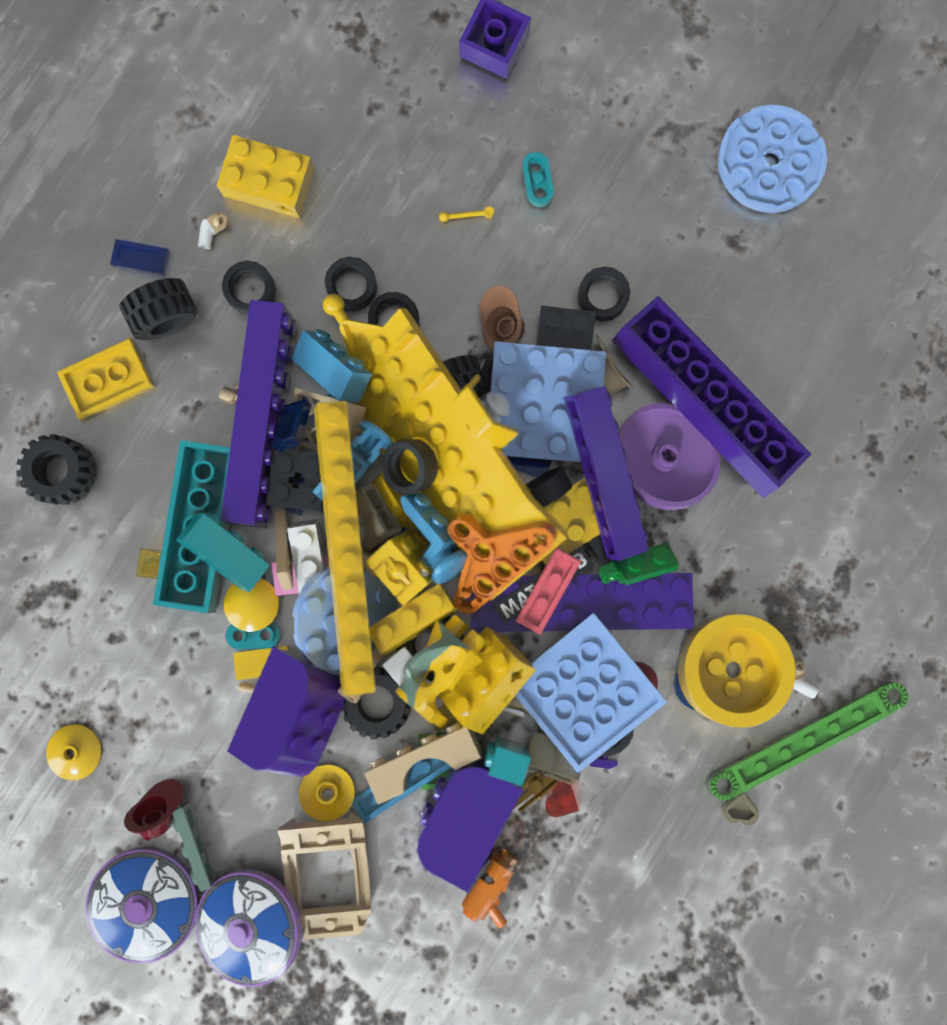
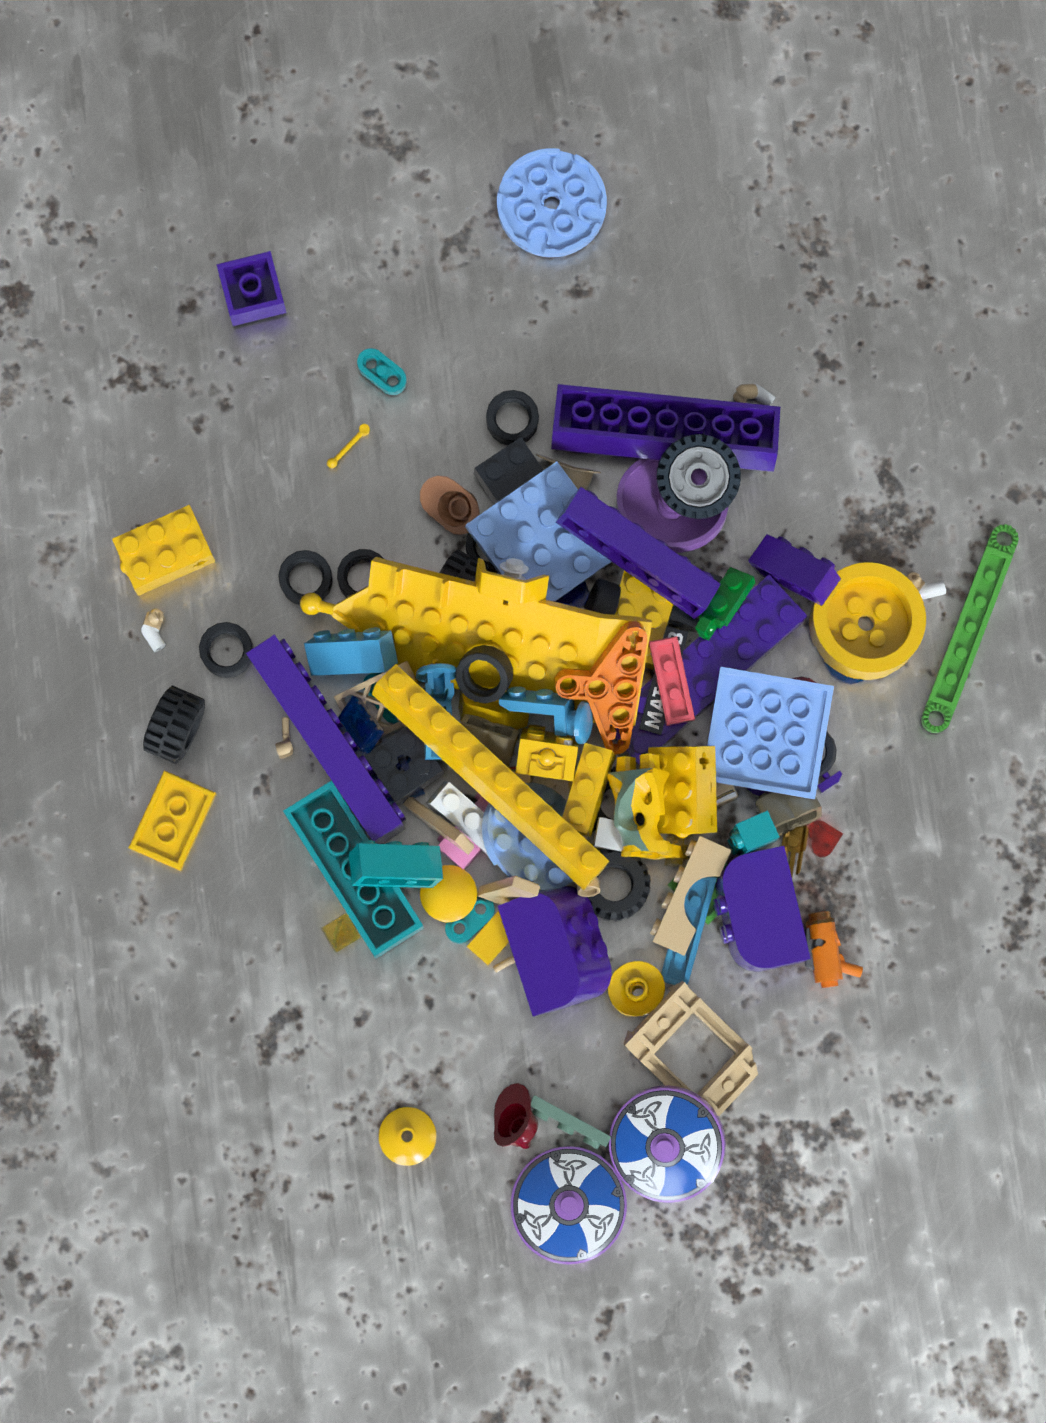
camera: 45 degrees left, 5 degrees down
black tyre [16,434,96,505] -> none
clear blue tile [110,239,170,277] -> none
dark tan tile [721,792,759,825] -> none
none -> tan tile [477,876,540,905]
none -> wheel [656,434,741,519]
none -> arm [733,384,776,406]
none -> dark purple brick [748,534,841,606]

